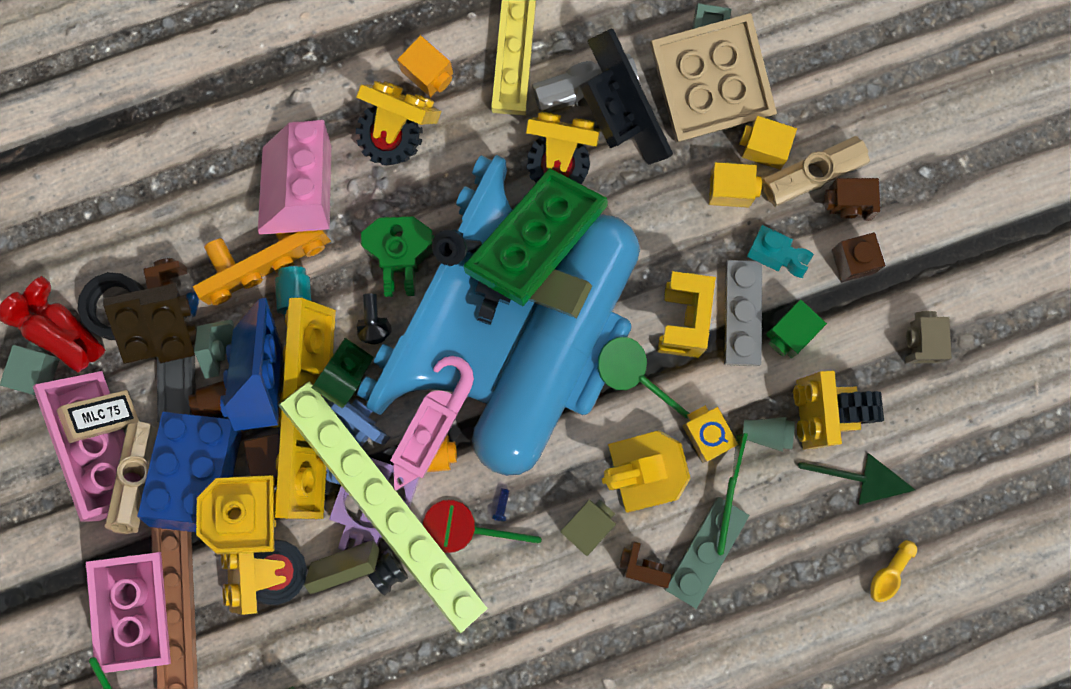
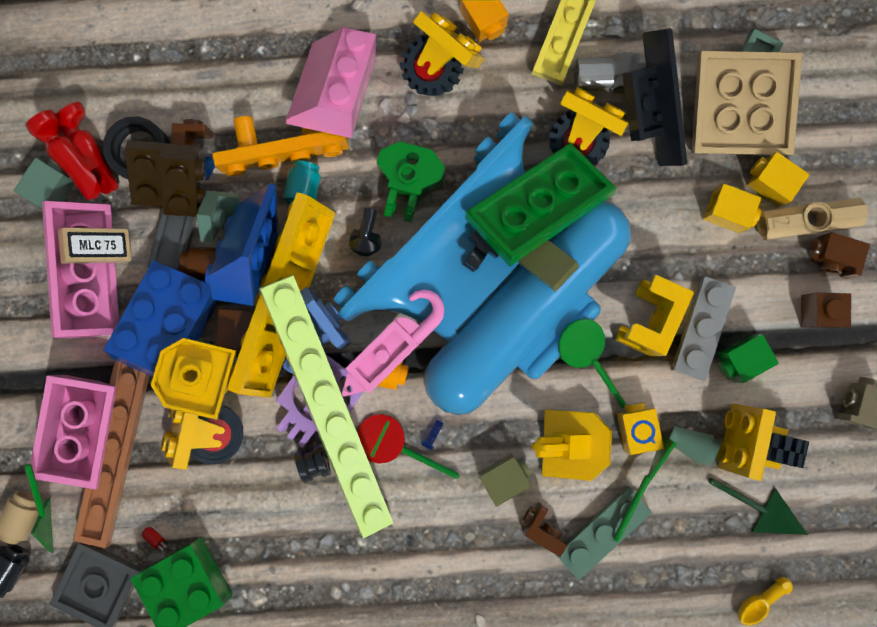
camera: 15 degrees right, 5 degrees up
tan piece [105,422,158,534] -> none
olive tile [304,540,379,594] -> none
dark green plate [311,338,374,409] -> none
black plate [432,229,482,266] -> none
teal plate [747,225,814,278] -> none

